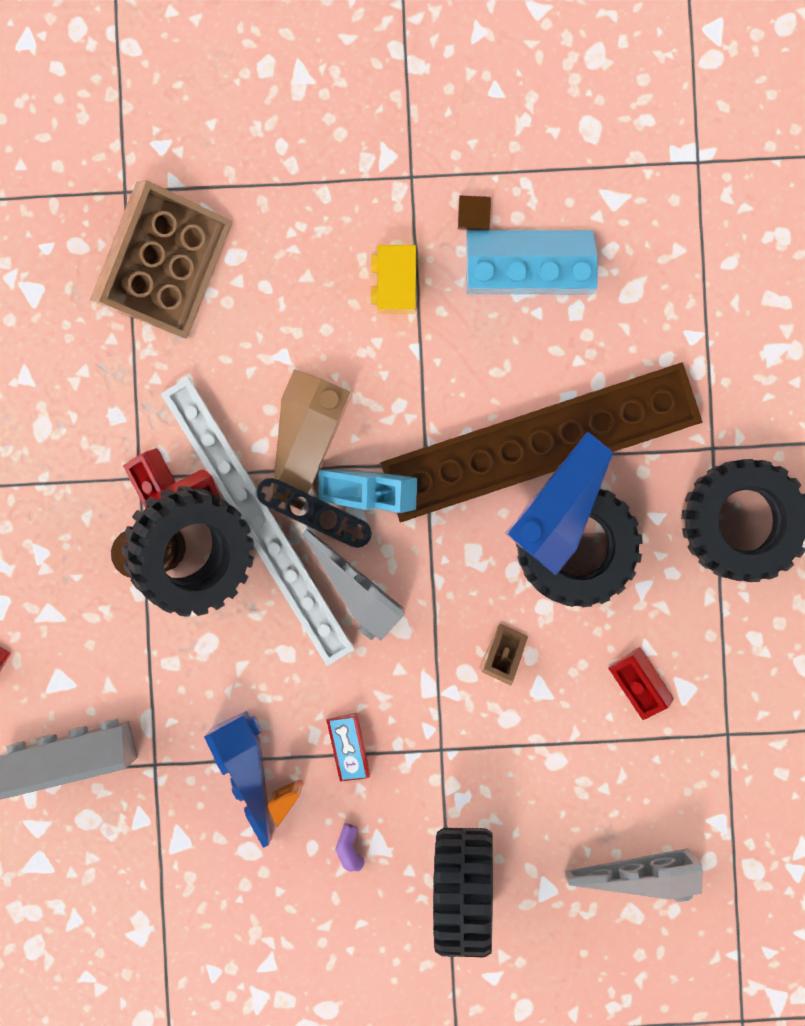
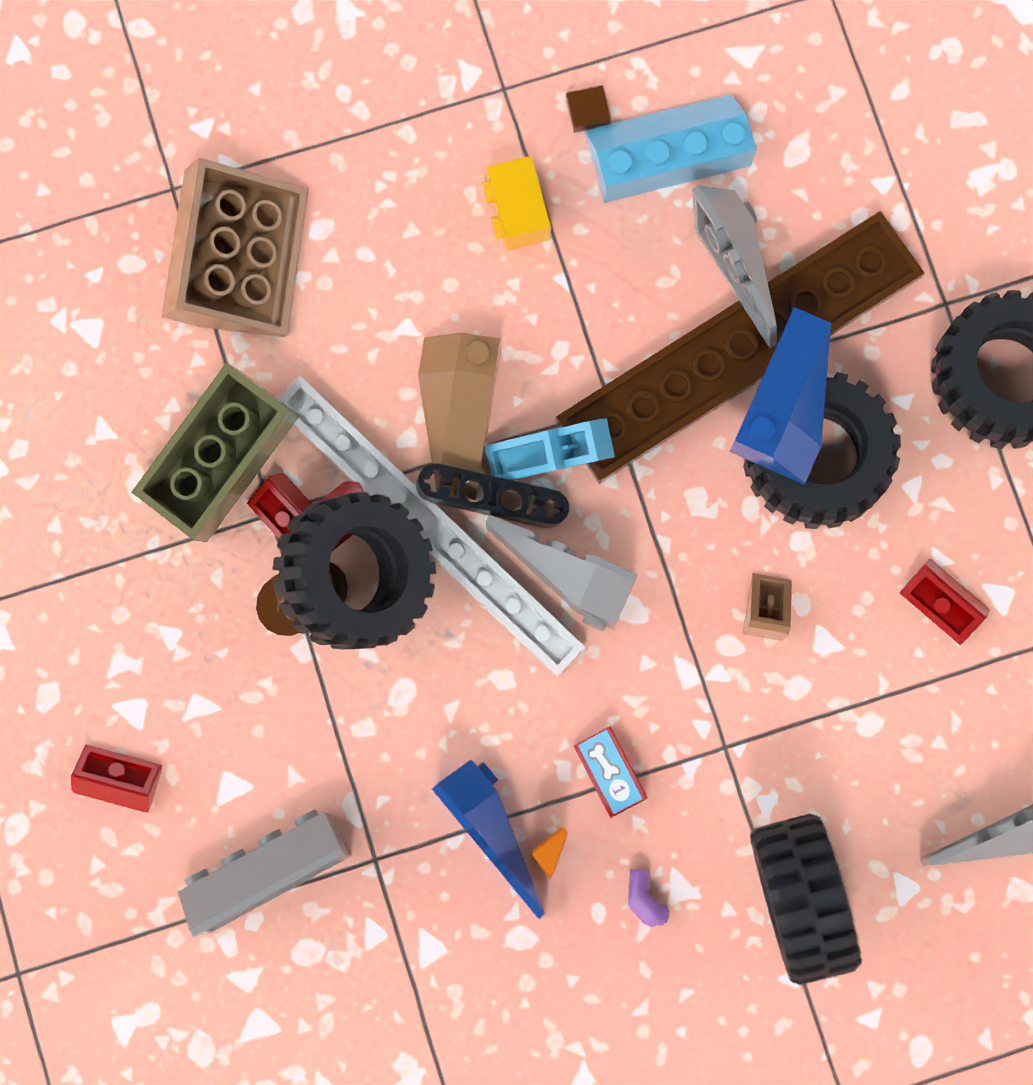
camera: 15 degrees left, 10 degrees down
none -> olive brick [131,363,300,543]
none -> light grey wedge [692,185,777,348]

